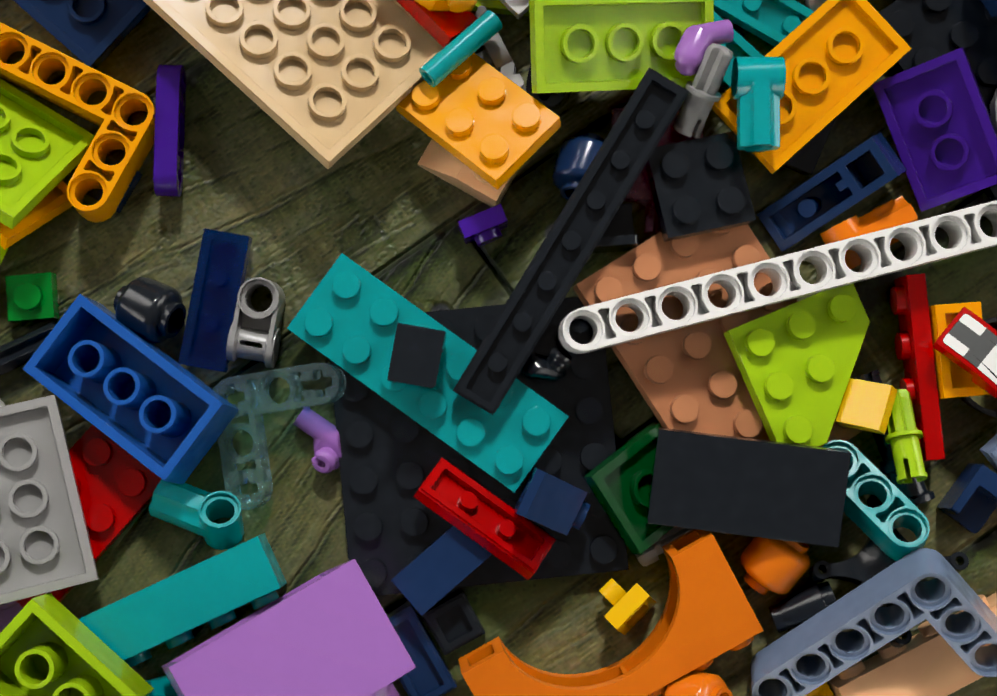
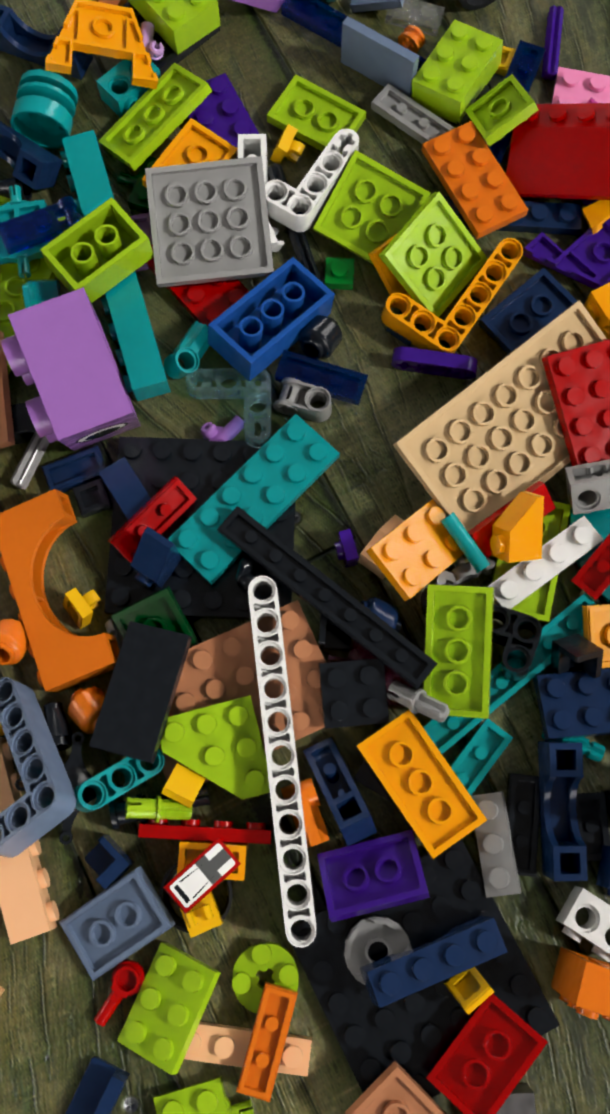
camera: 105 degrees right, 10 degrees down
black panel [387,323,447,388] -> none
medium lavender arm [674,19,734,76] -> none
teal piece [731,57,786,152] -> none

